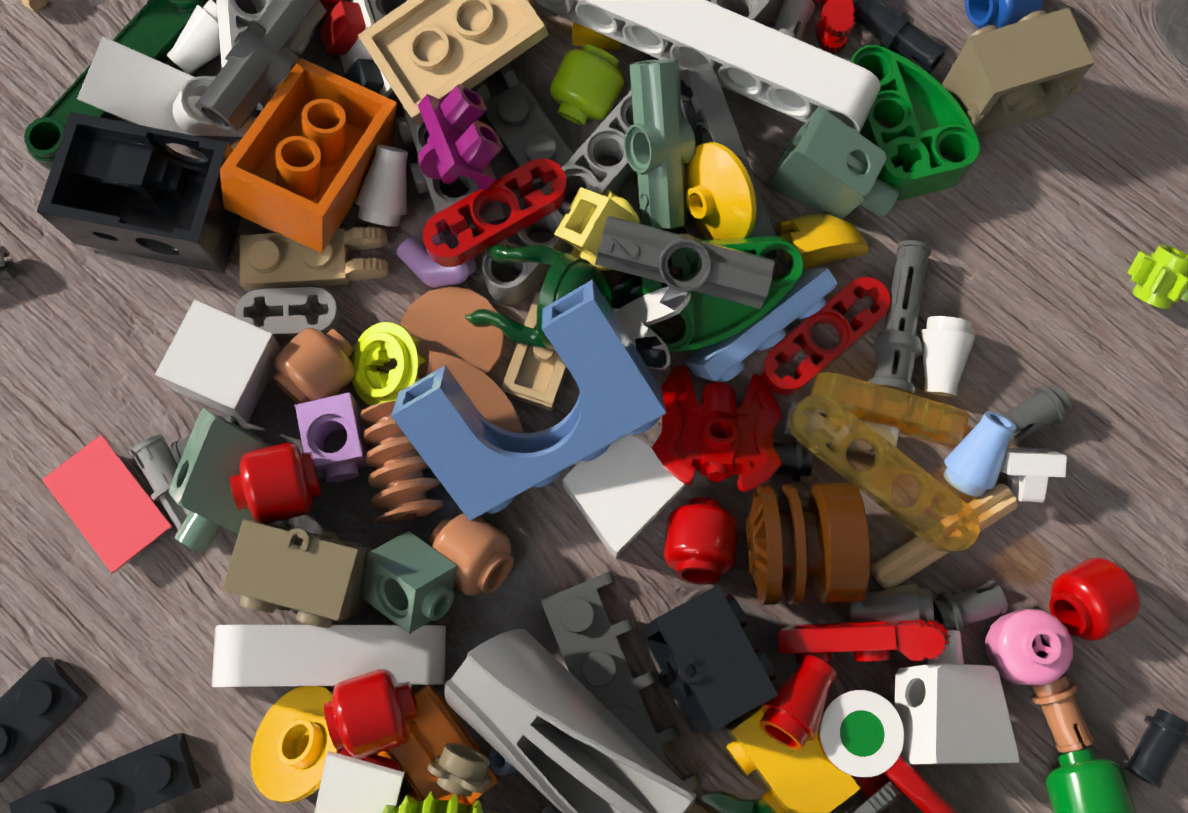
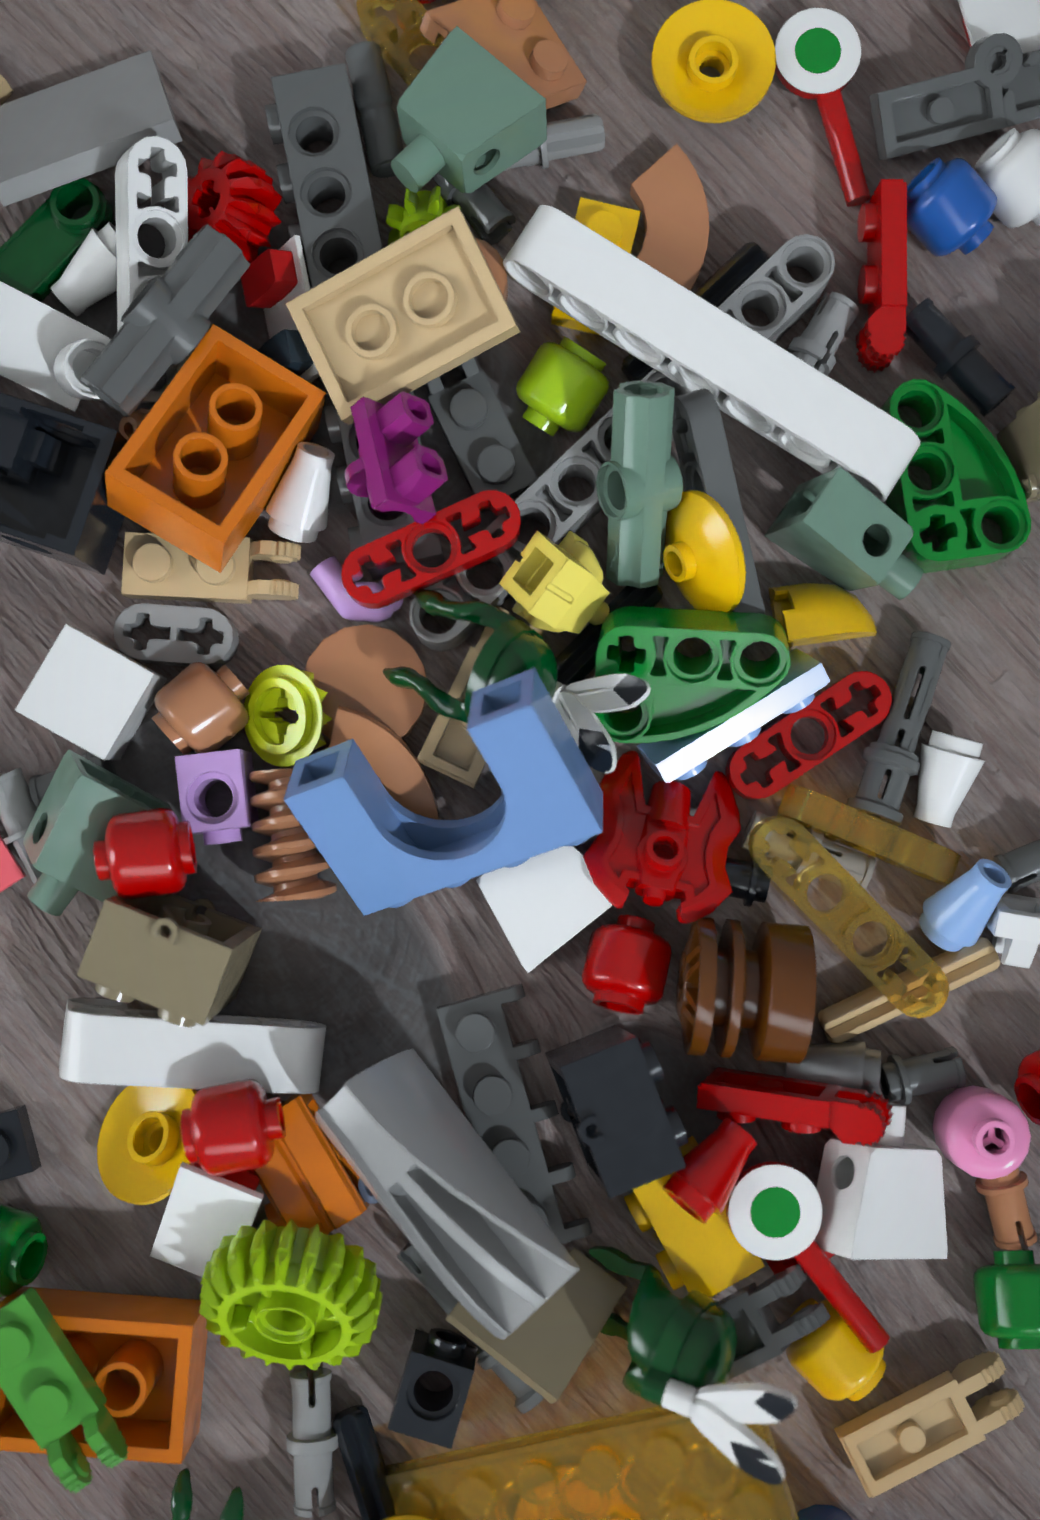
camera: 10 degrees right, 10 degrees up
sand green brick [361,531,457,634] -> none
dark tan plate [427,743,491,797] -> none
nougat head [430,513,514,596] -> none
dark grey piece [595,215,775,309] -> none

